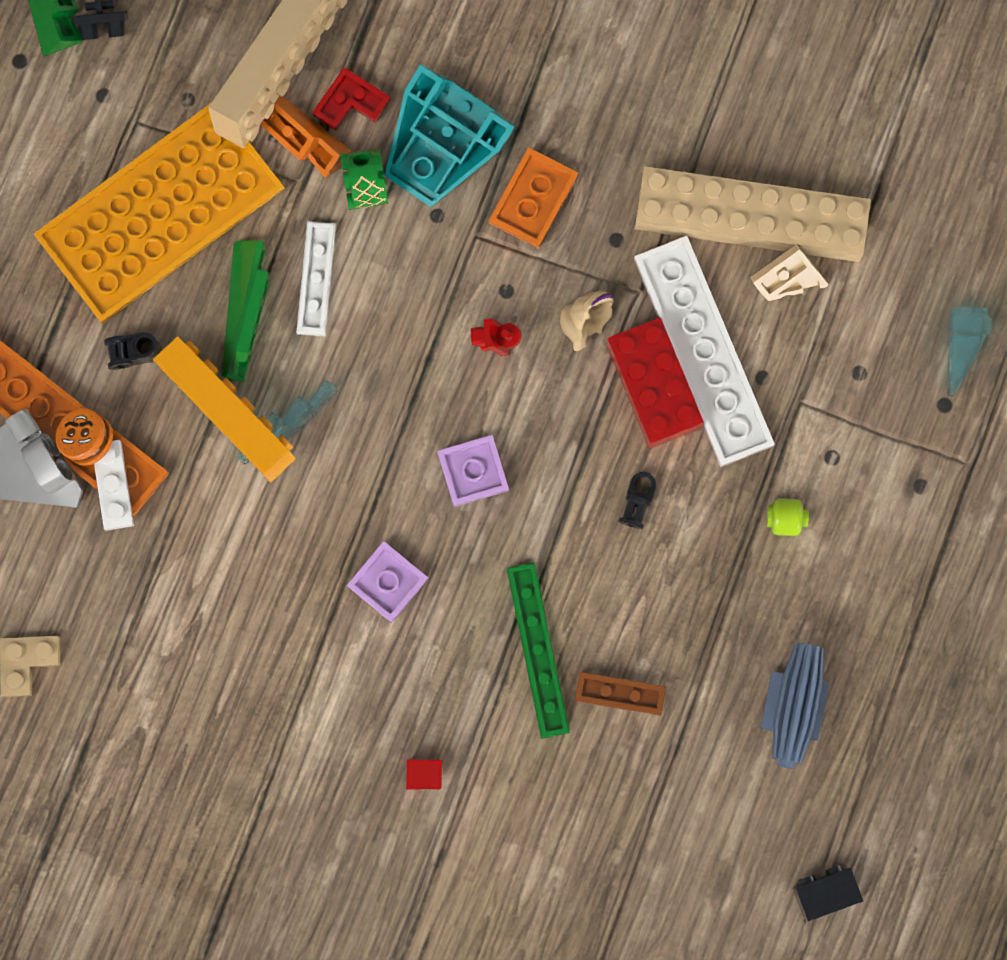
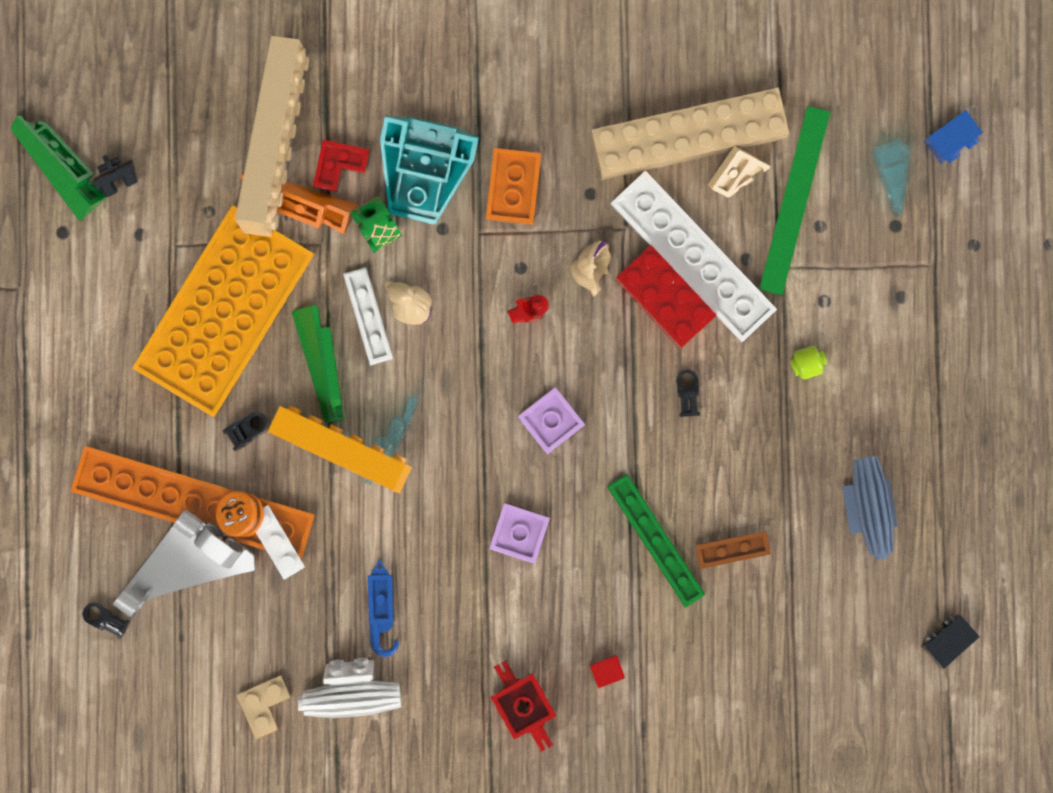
camera: 25 degrees left, 5 degrees up
none -> white plate [298,658,401,718]
none -> blue plate [368,560,399,657]
none -> tan hair [385,281,432,325]
none -> red brick [490,660,556,752]
none -> green tile [759,106,830,296]

